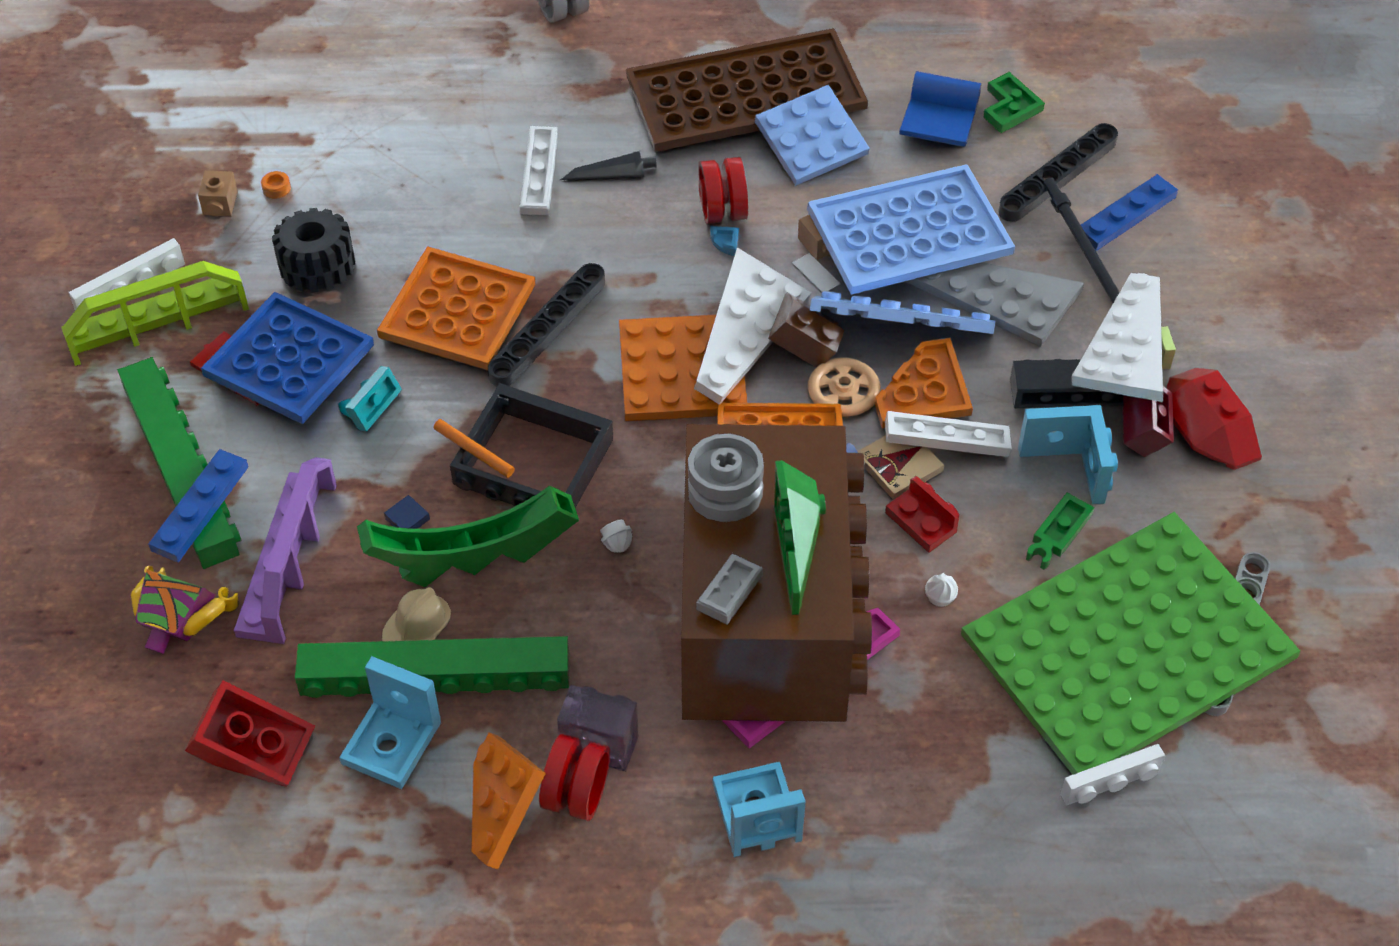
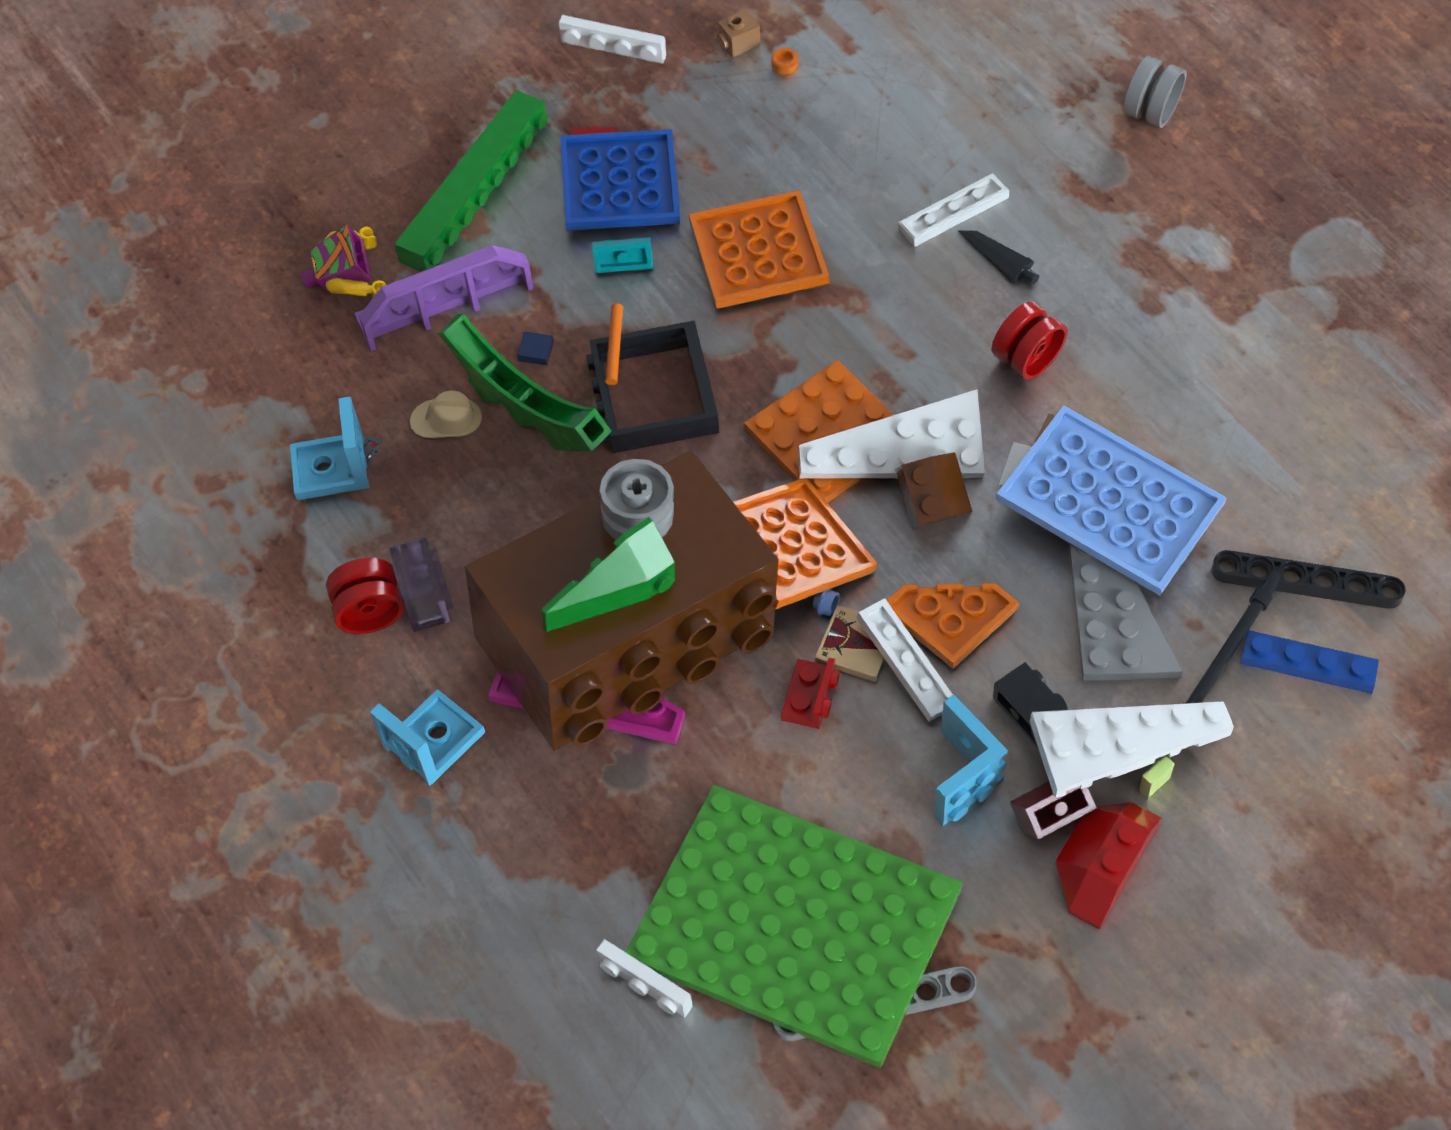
camera: 60 degrees right, 5 degrees up
lime plate [61,261,249,366] -> none
blue plate [148,449,249,563] -> none
red slope [185,680,315,787] -> none
black wheel [272,208,355,293] -> none
green brick [295,636,569,698] -> none
orange plate [471,732,546,870] -> none
black beam [488,263,605,386] -> none
reddish brown piece [626,28,868,152] -> none
light grey plate [696,554,763,624] -> none
dark azure tile [710,226,739,256] -> none
light blue plate [755,85,870,186] -> none
light nougat plate [808,358,881,417] -> none
light blue wing [810,291,995,334] -> none
blue door [899,71,982,147] -> none
white plate [925,573,958,607] -> none
green plate [983,72,1045,133] -> none
green plate [1026,492,1095,570] -> none

